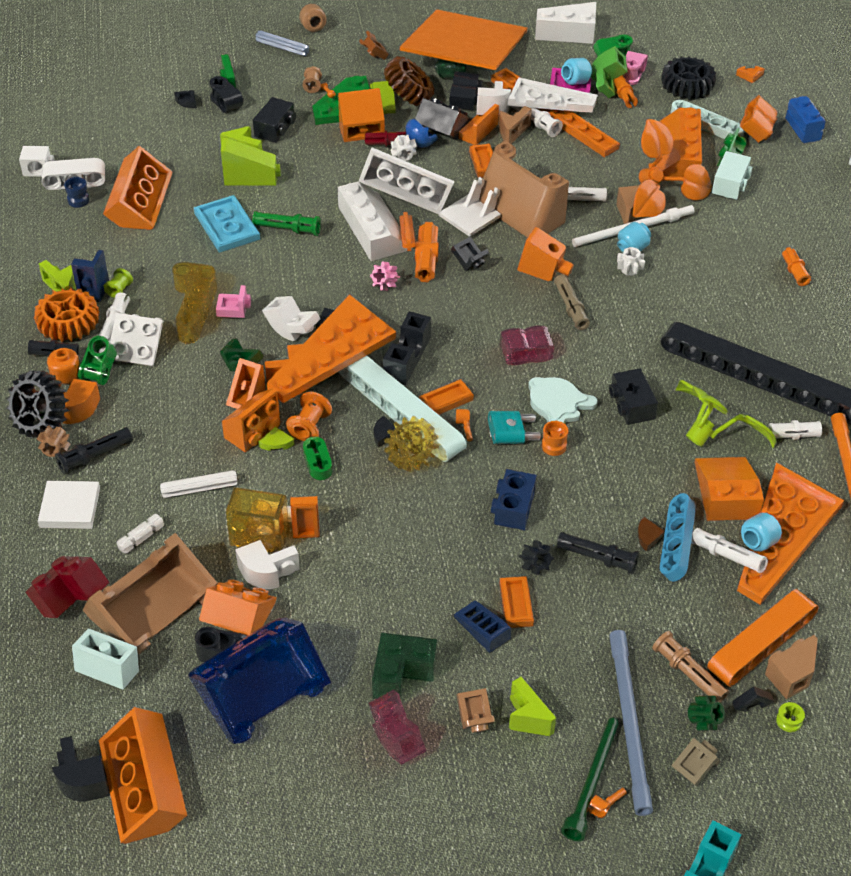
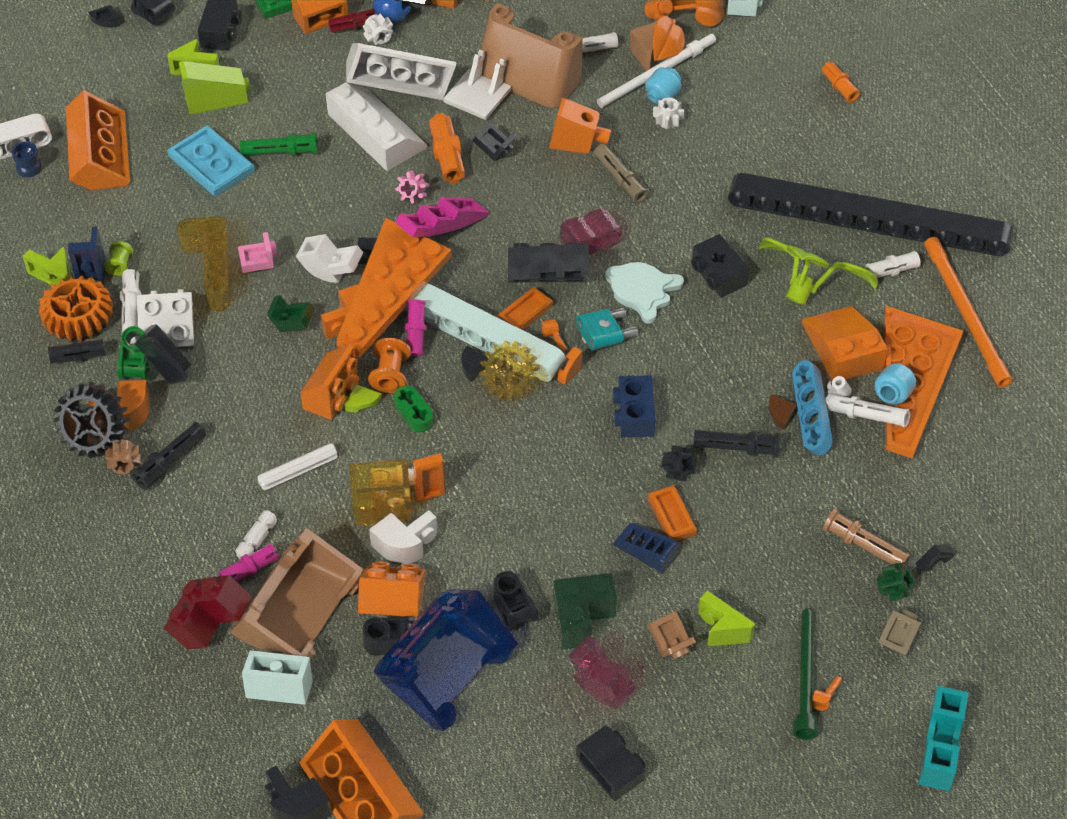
camera: 15 degrees left, 5 degrees up
white tile [38,481,100,529] -> none
orange head [47,348,80,384] -> none
orange slope [226,358,265,409] -> none
black arch [383,311,431,385] -> none
orange axle [399,212,416,251] -> none
orange tile [469,144,493,178] -> none
orange wheel [542,421,568,456] -> none
sand blue piece [609,630,653,816] -> none
orange beam [707,589,819,687] -> none
medium nougat slope [765,635,818,699] -> none
lime bush [776,702,805,732] -> none
none -> black panel [134,324,192,384]
none -> dark pink pin [218,543,279,582]
none -> dark pink slope [395,197,489,237]
none -> dark pink pin [405,299,427,356]
none -> black piece [493,571,538,632]
none -> black wedge [508,243,589,283]
none -> orange tile [558,347,582,385]
none -> black brick [576,725,646,801]
none -> white arm [827,376,851,397]

